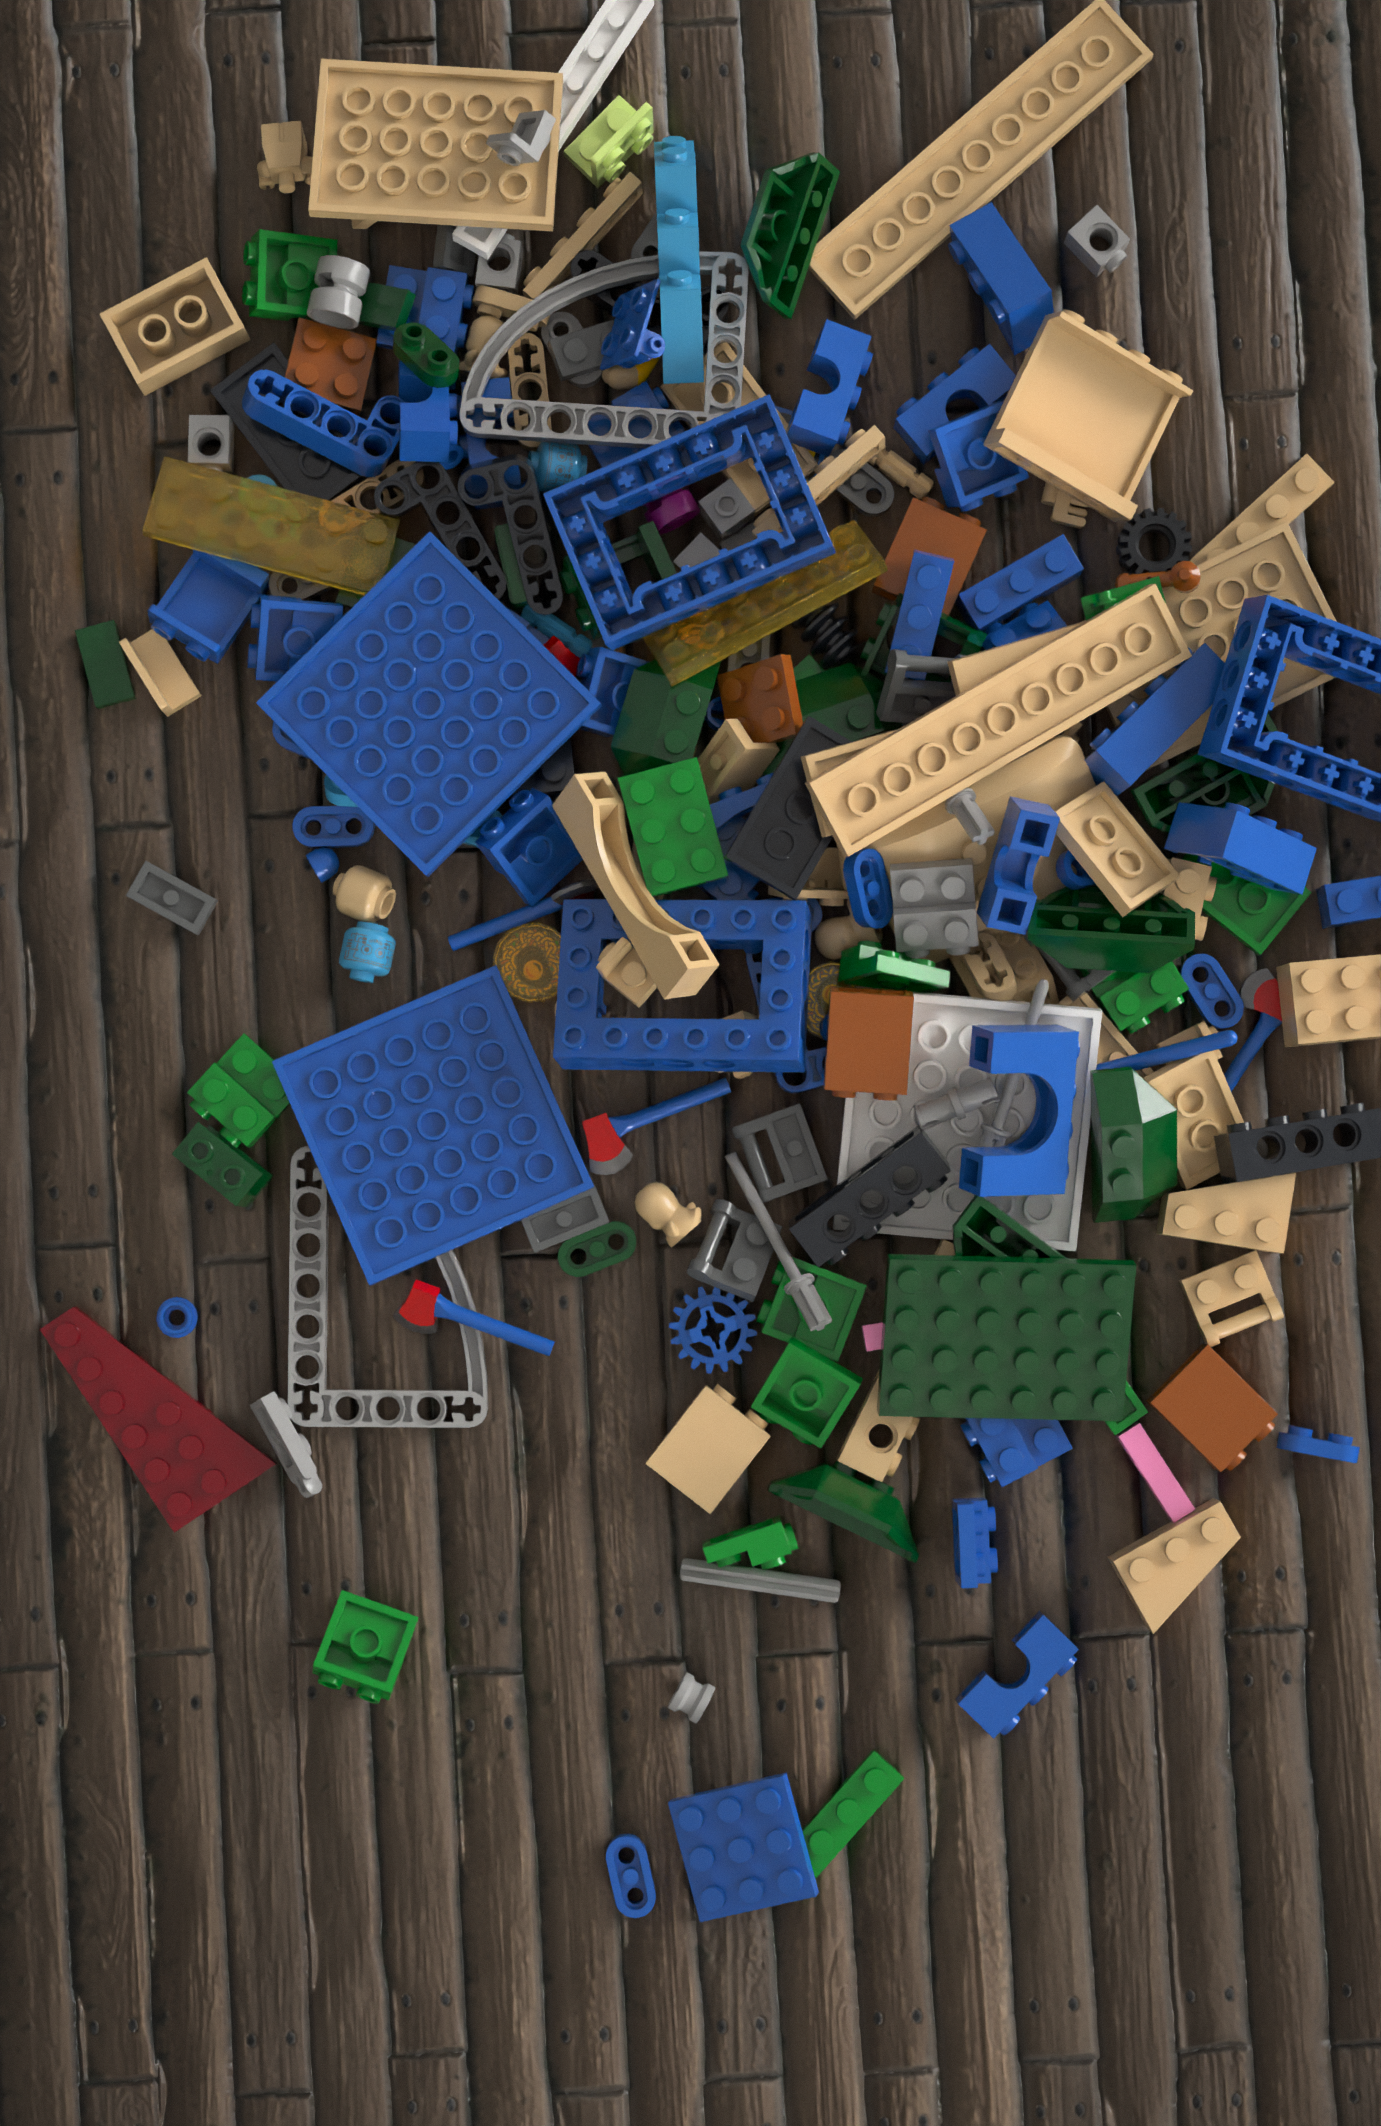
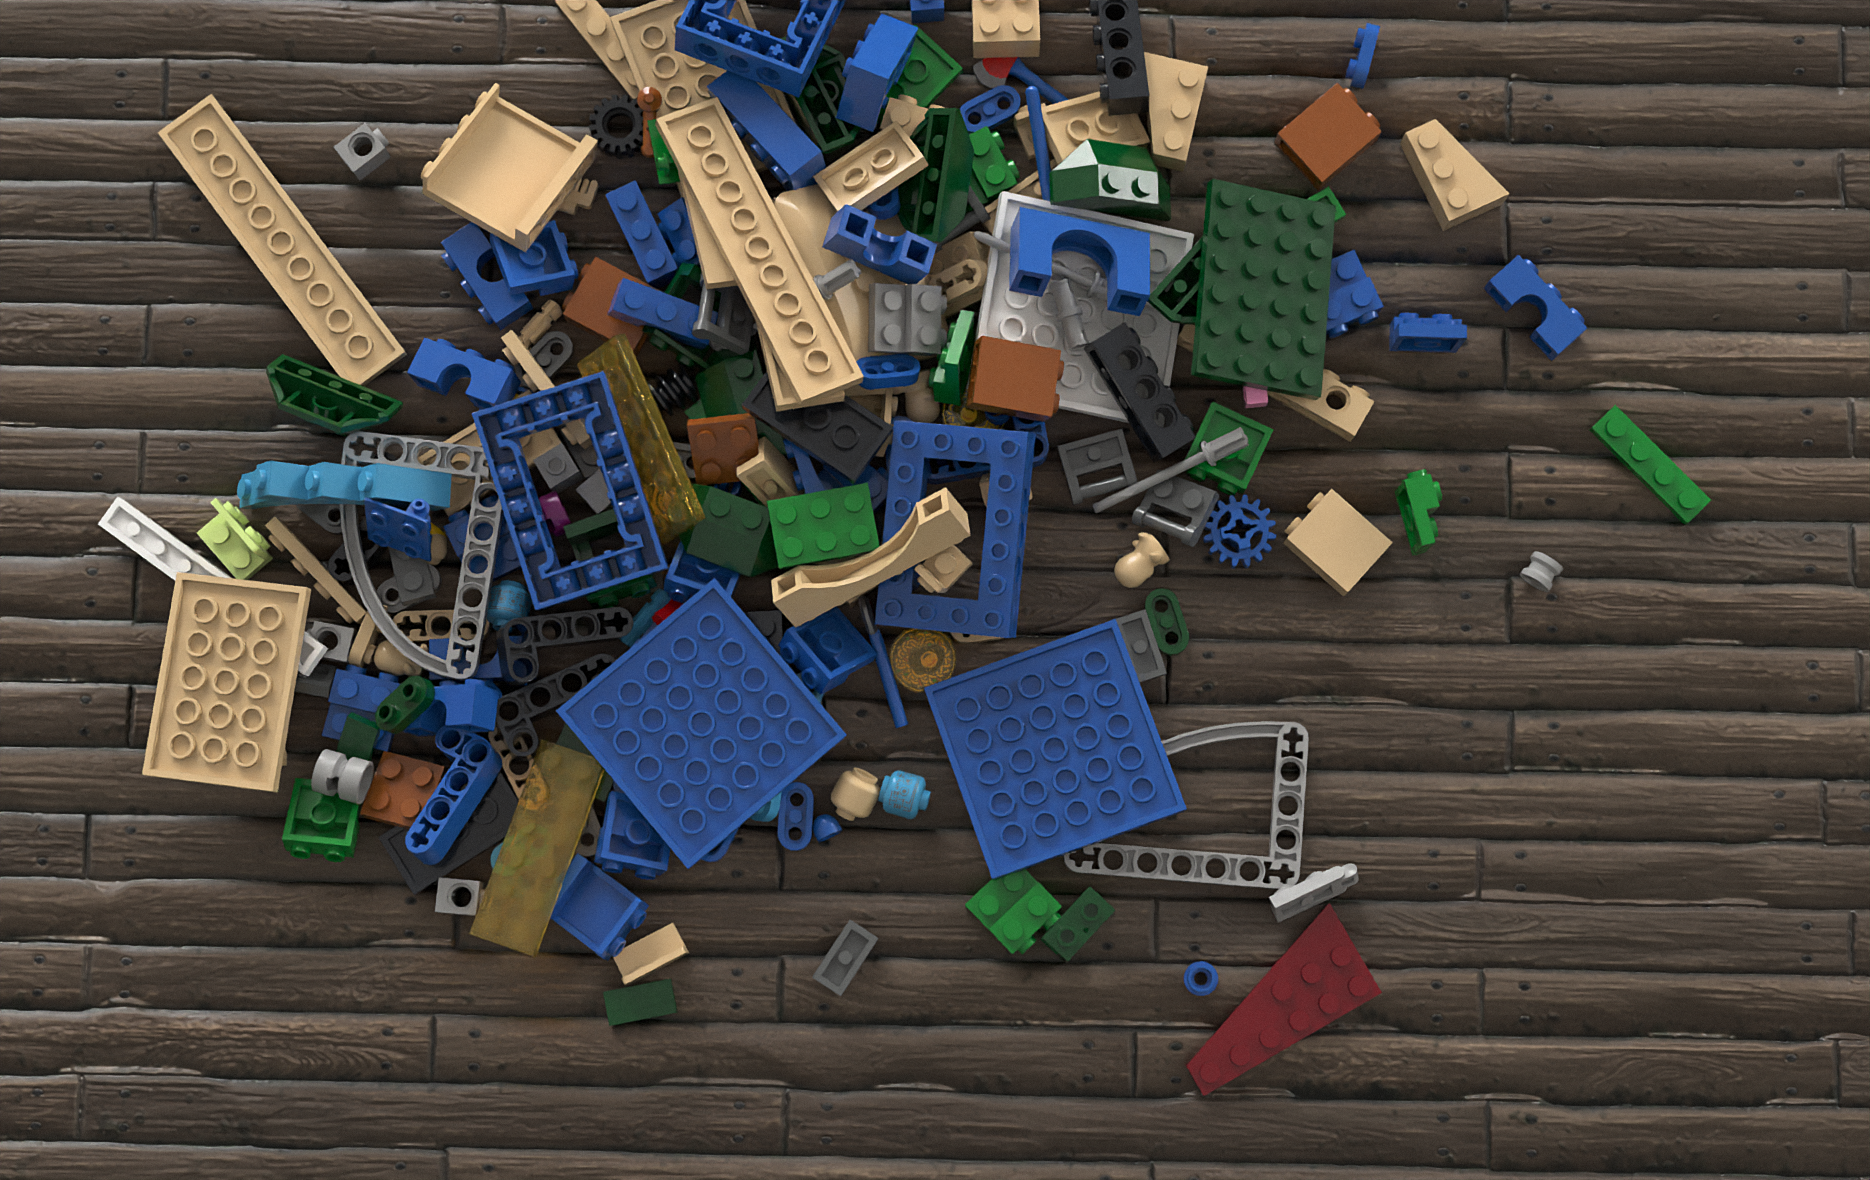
camera: 85 degrees left, 5 degrees down
tan brick [100,257,251,396] -> none
tan piece [257,120,313,193] -> none
green plate [312,1590,419,1704] -> none
piece [393,1279,555,1356] -> none
light grey bracket [486,110,556,166] -> none
dark green tile [494,523,527,612] -> none
piece [582,1077,731,1175] -> none
blue plate [606,1833,656,1918] -> none
blue plate [668,1772,819,1922] -> none
light grey axle [680,1558,841,1603] -> none
green plate [751,1337,863,1448] -> none
dark green wedge [767,1460,919,1563] -> none
blue wedge [948,202,1054,356] -> none
bright pink piece [1115,1422,1195,1523] -> none
tan plate [1179,1250,1284,1347] -> none

